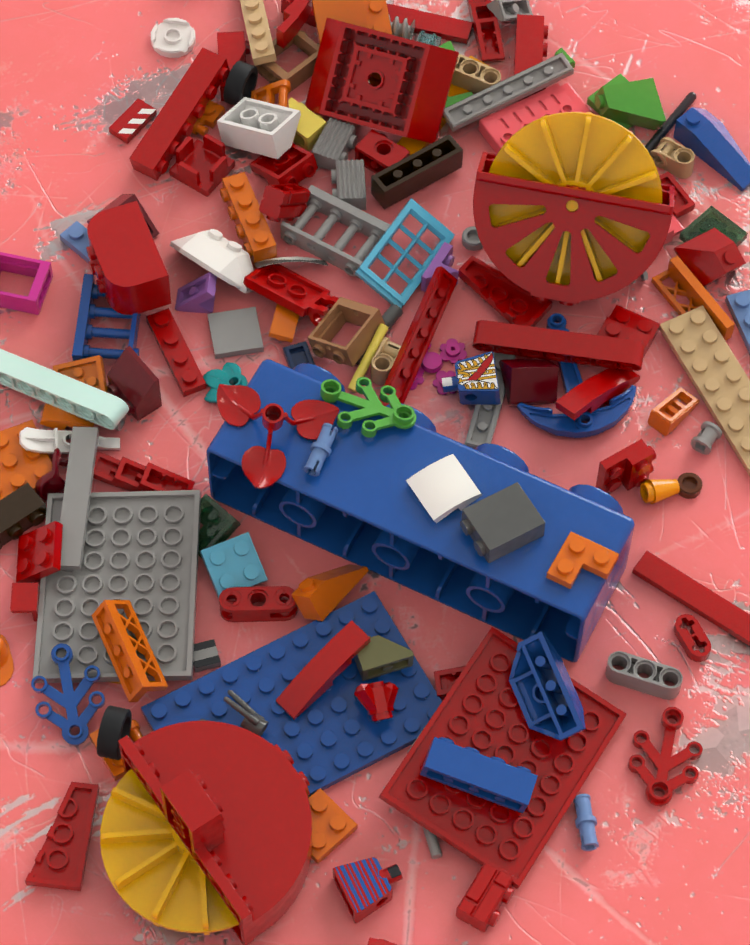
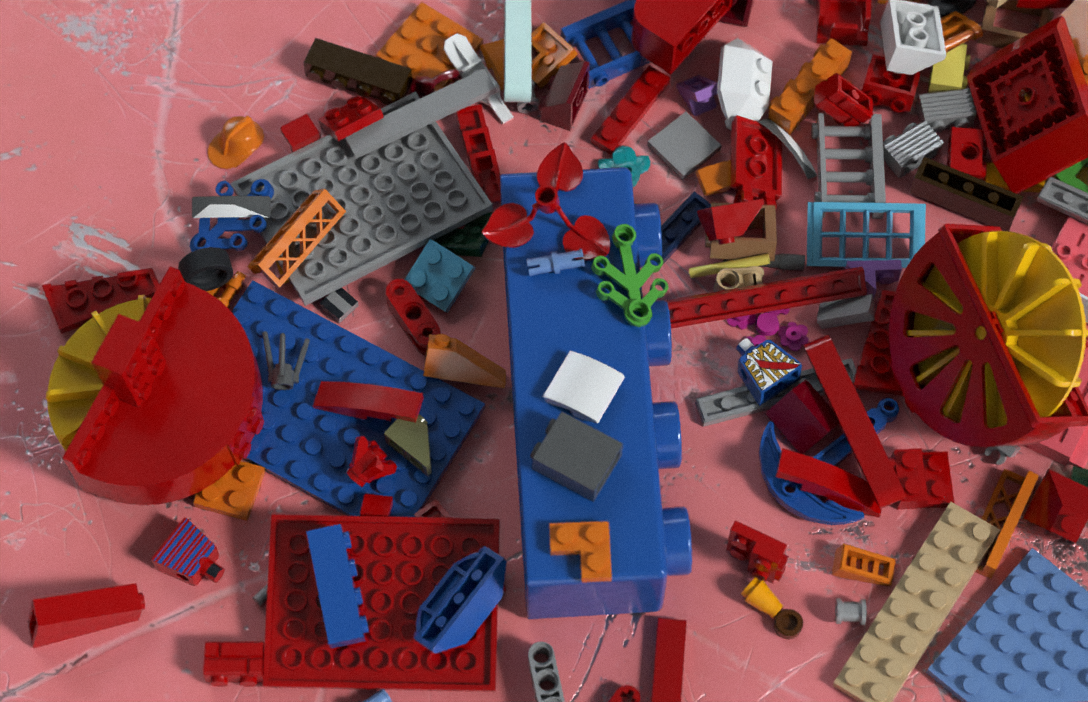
camera: 60 degrees right, 5 degrees up
none -> dark grey sticker [192,196,271,218]
none -> red tile [360,494,393,517]
none -> red slope [697,199,764,245]
none -> light grey slope [817,294,875,329]

